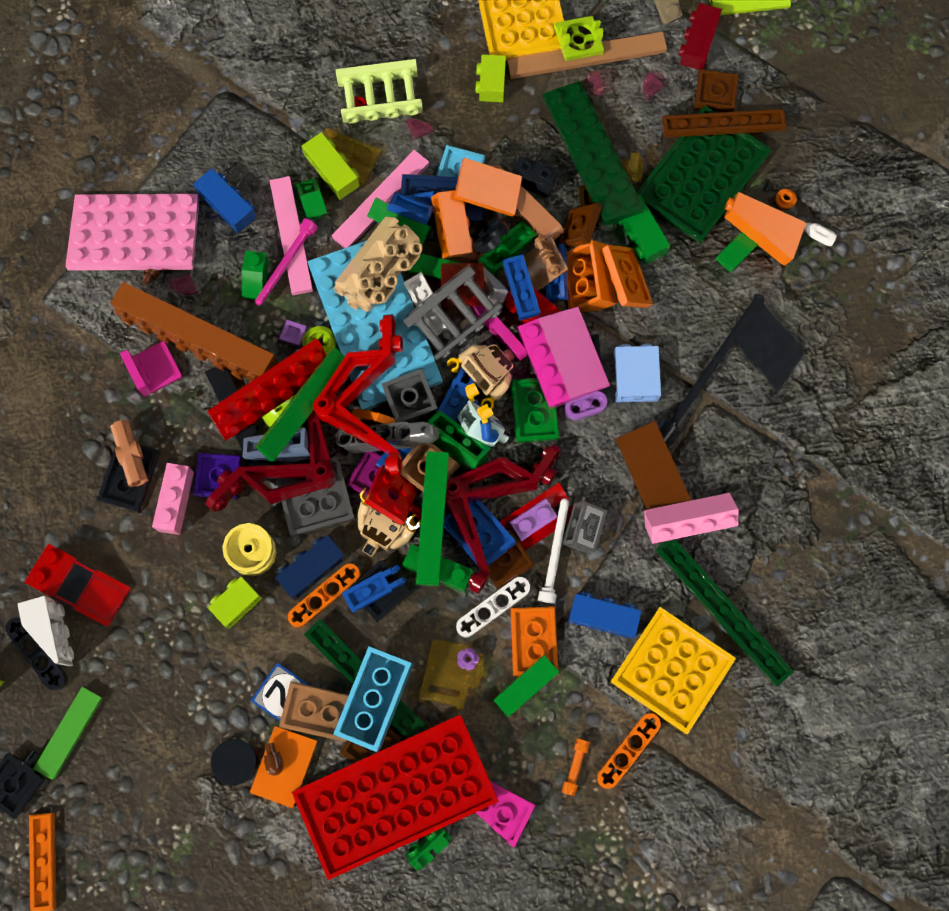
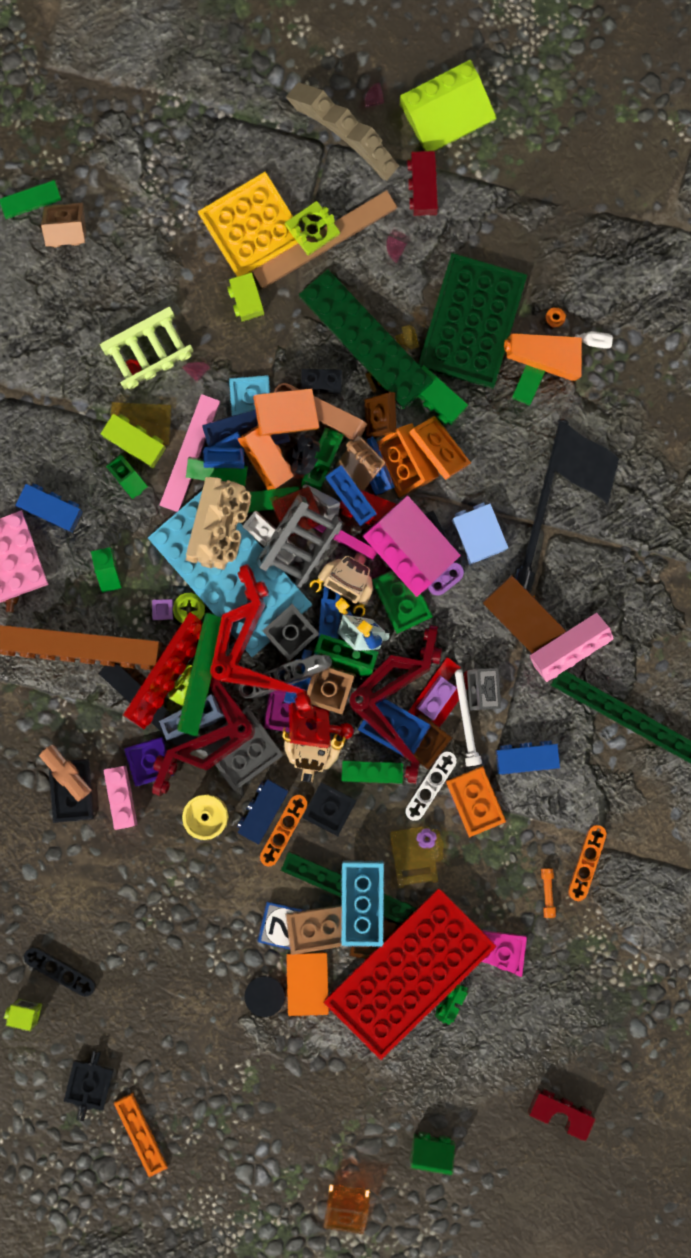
camera: 20 degrees left, 10 degrees up
white slope [17,596,74,667] -> none
red slope [24,543,131,627] -> none
bright green tile [33,687,103,780] -> none
dark pink bracket [120,341,182,397] -> none
clear pink tile [169,273,198,295] -> none
lime brick [208,577,263,629] -> none
dark pink piece [255,219,318,306] -> none
reddish brown cylinder [264,742,284,776] -> none
bright pink tile [270,176,313,295] -> none
blue hinge [342,565,407,613] -> none
orange tile [352,408,395,424] -> none
green tile [416,451,449,586] -> none
green tile [493,654,559,717] -> none
clear pink tile [587,71,603,95] -> none
yellow plate [610,607,736,735] -> none
reddish brown tile [661,109,787,138] -> none
reddish brown tile [694,69,739,112] -> none

